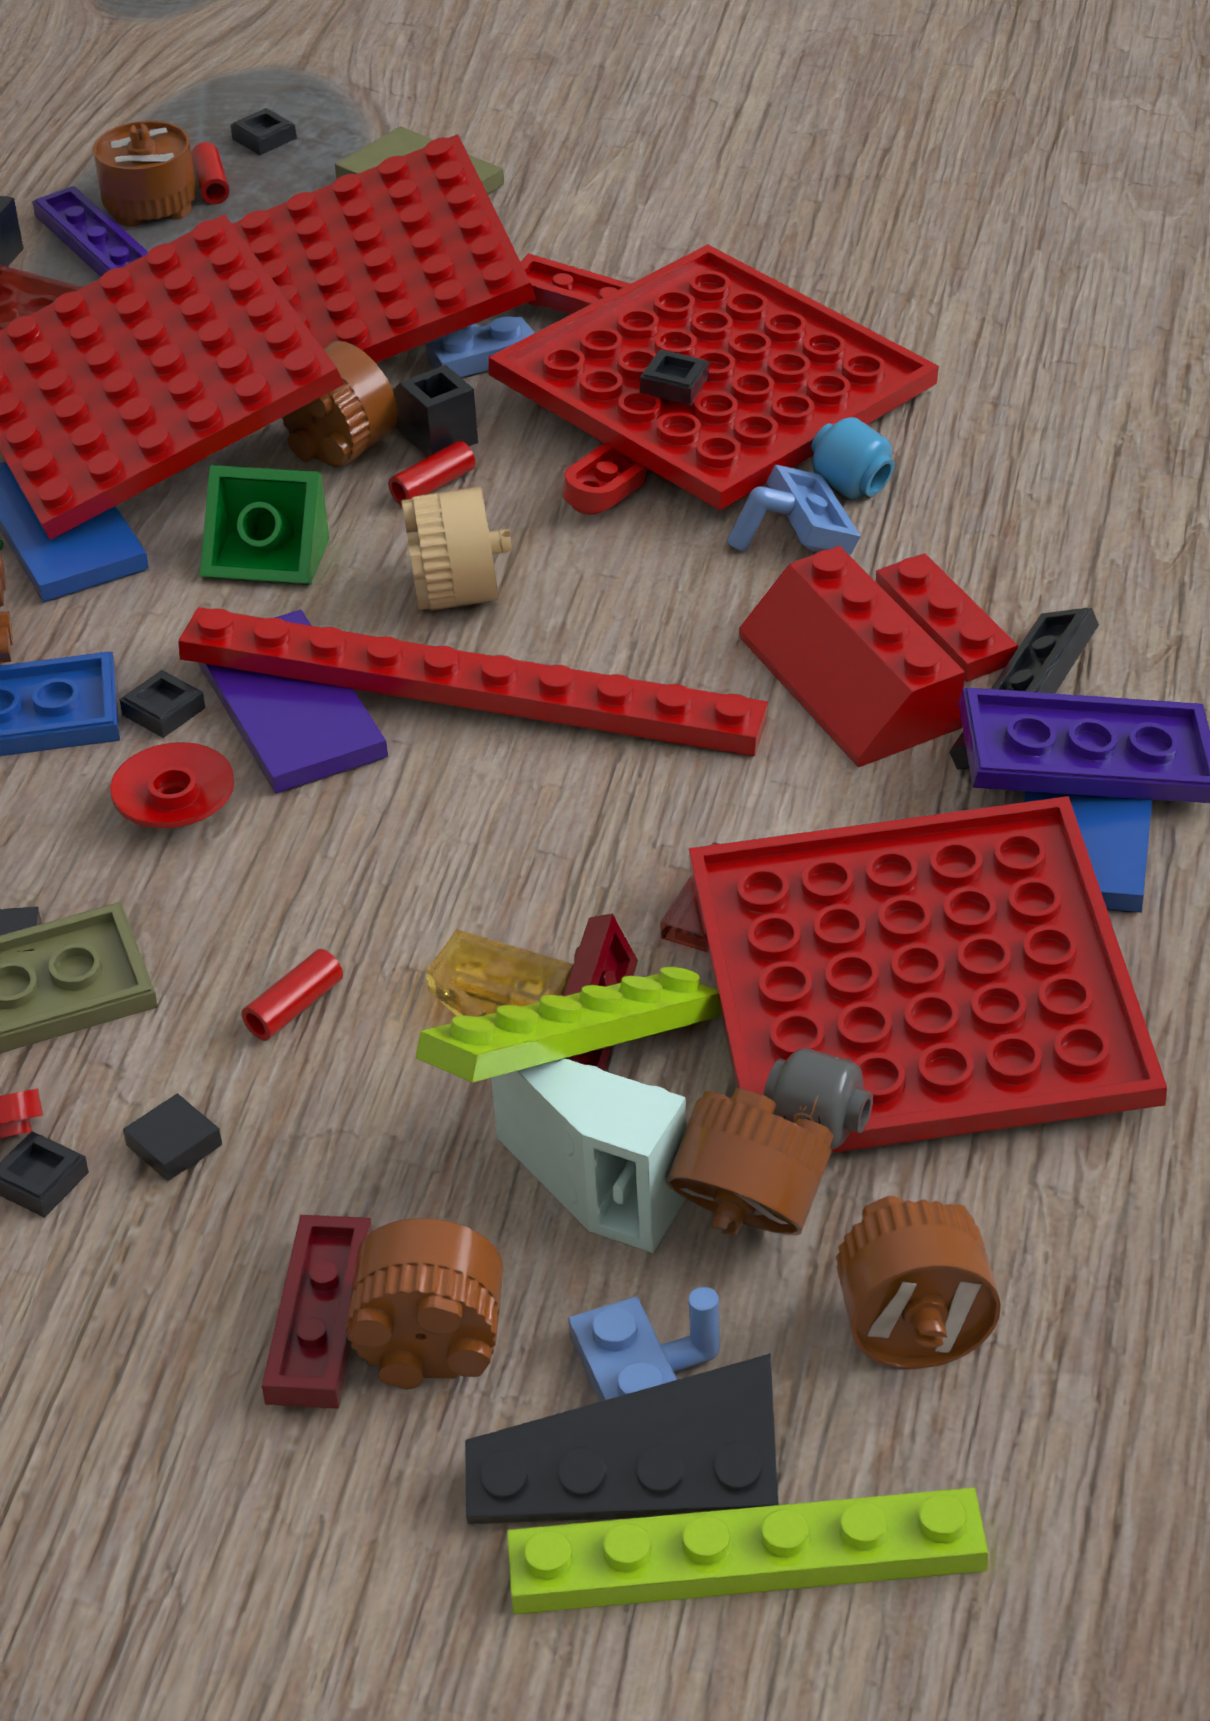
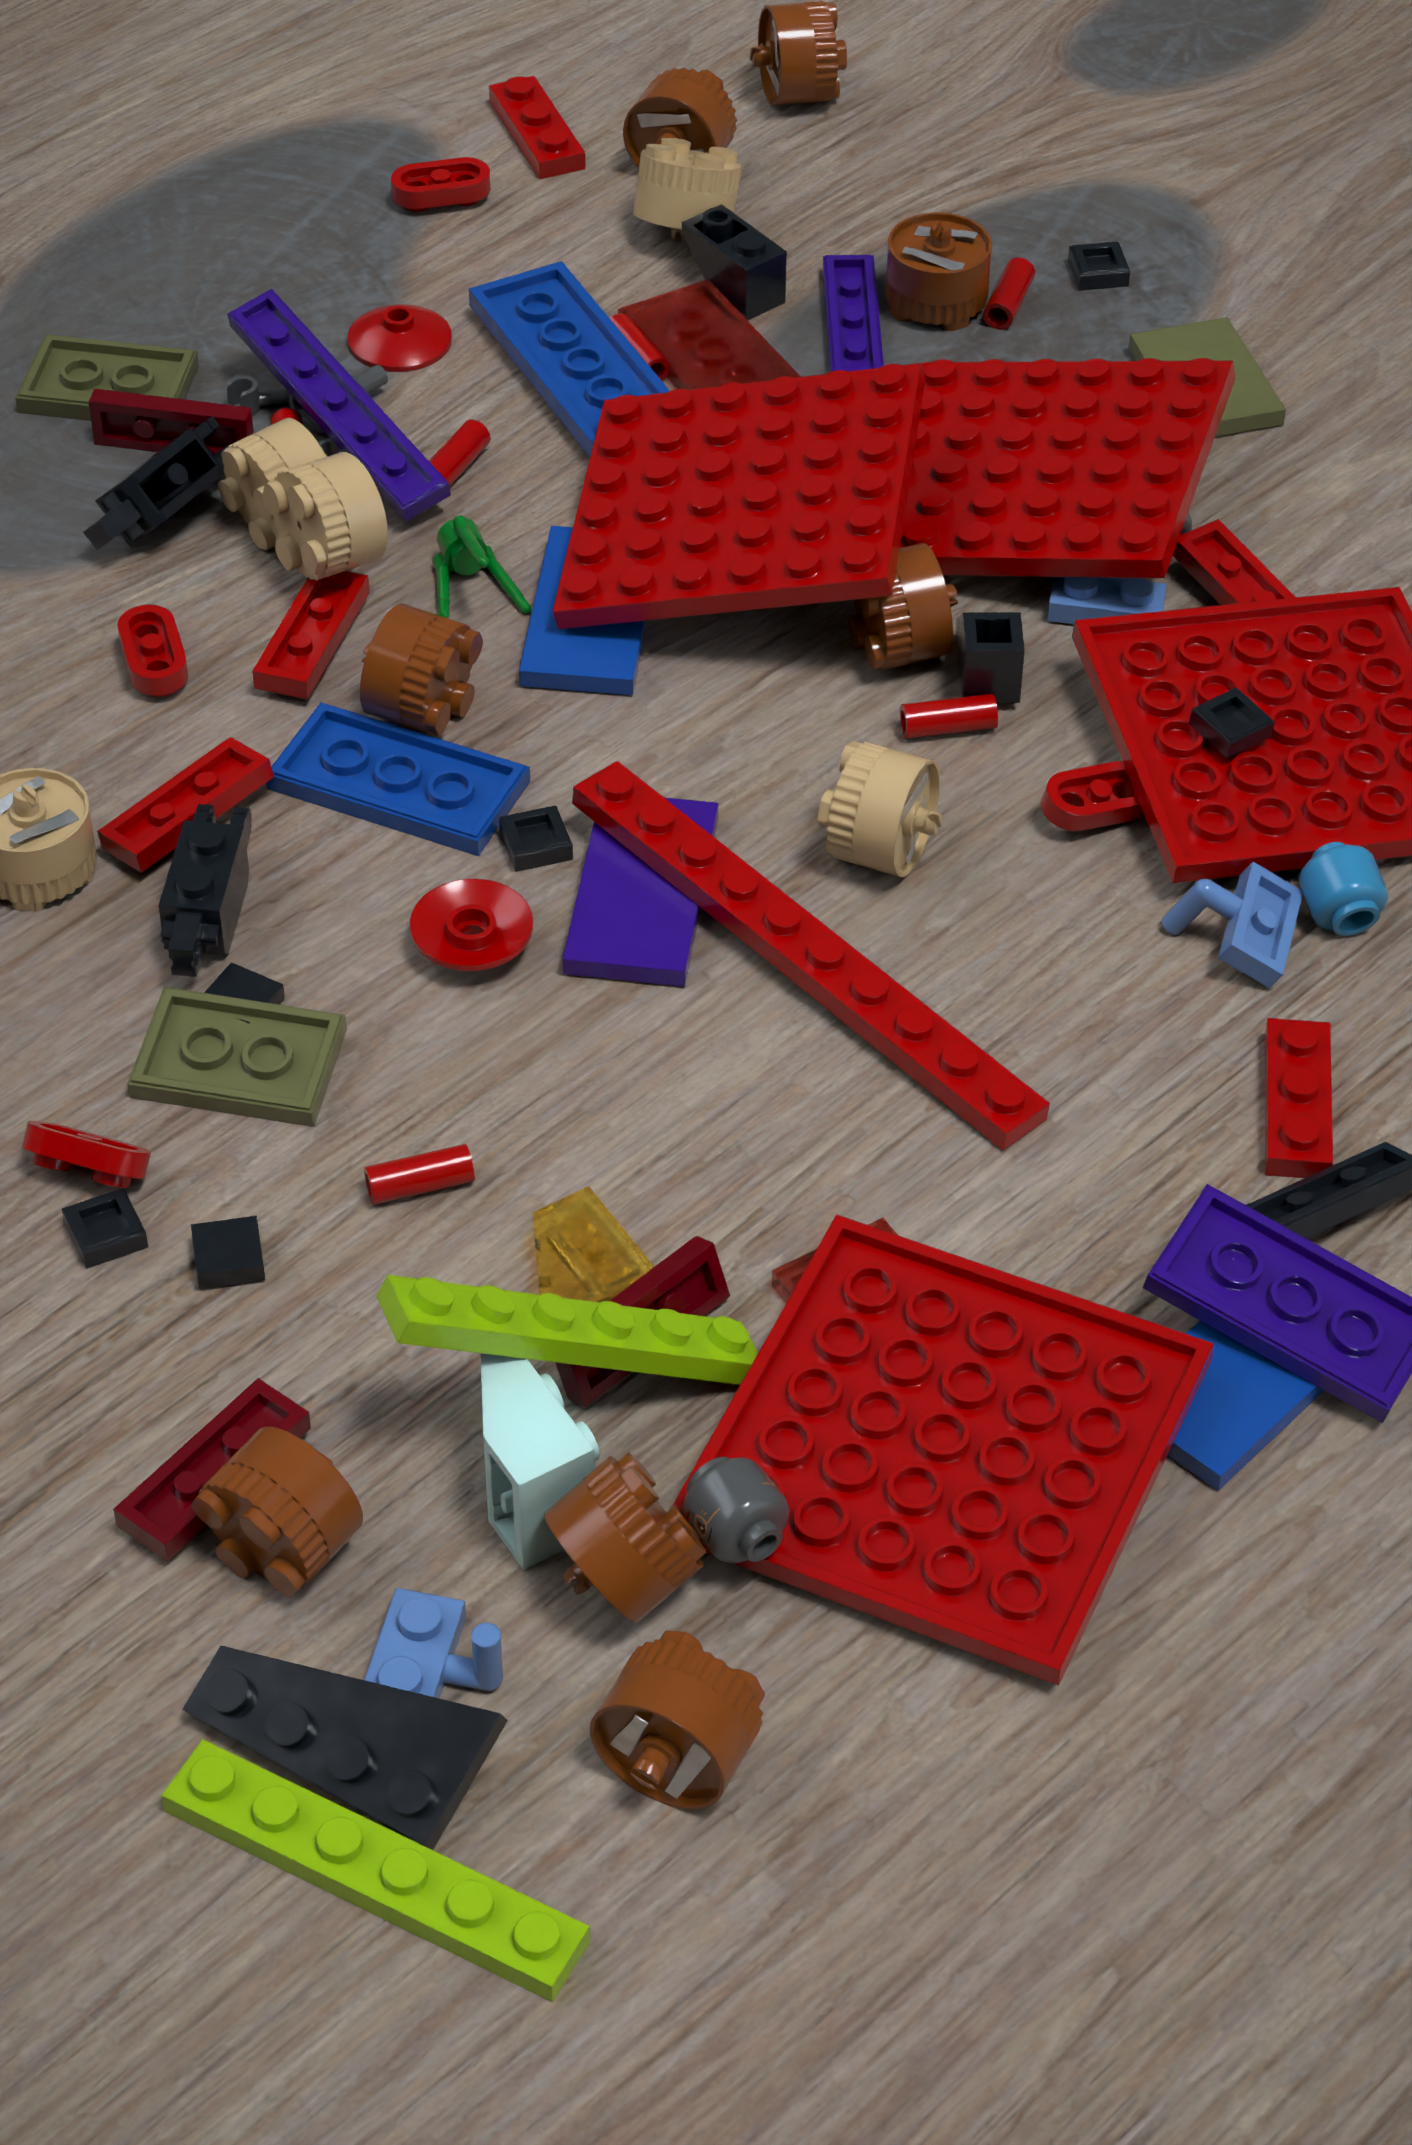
camera: 30 degrees right, 5 degrees up
green slope [199,465,329,585] -> none
red slope [739,546,965,768] -> none

